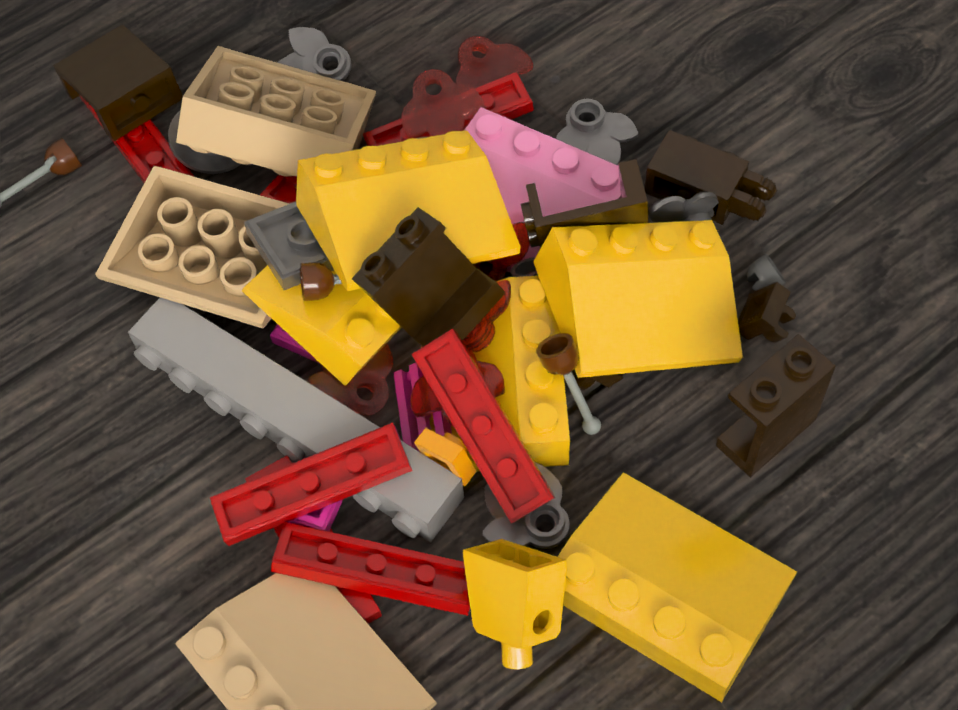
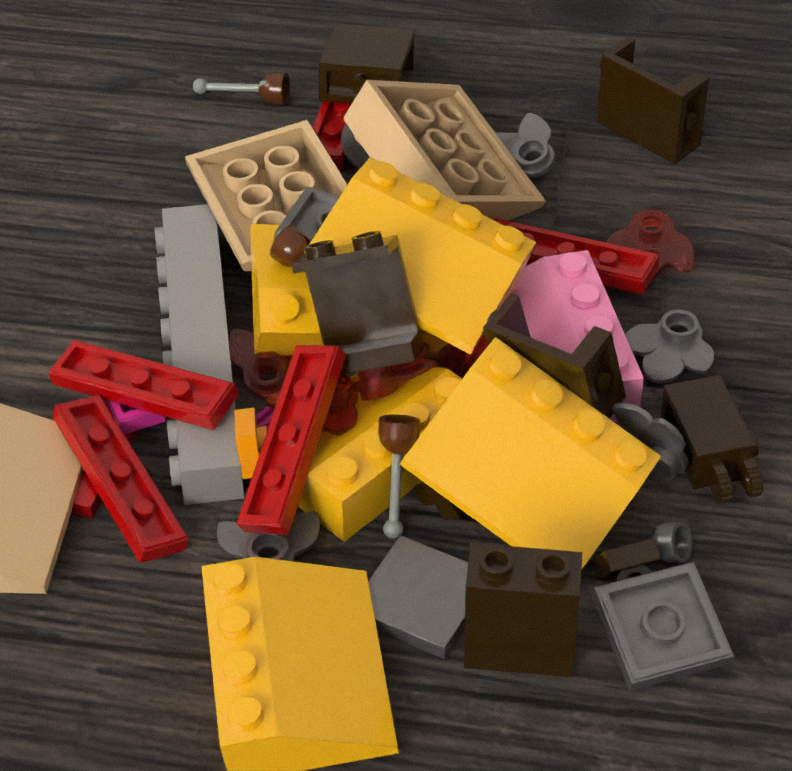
camera: 45 degrees right, 15 degrees down
clear red plate [402,69,486,139] -> none
yellow torso [463,539,567,669] -> none
none -> flat silver tile [368,535,468,660]
none -> flat silver tile [592,562,734,691]

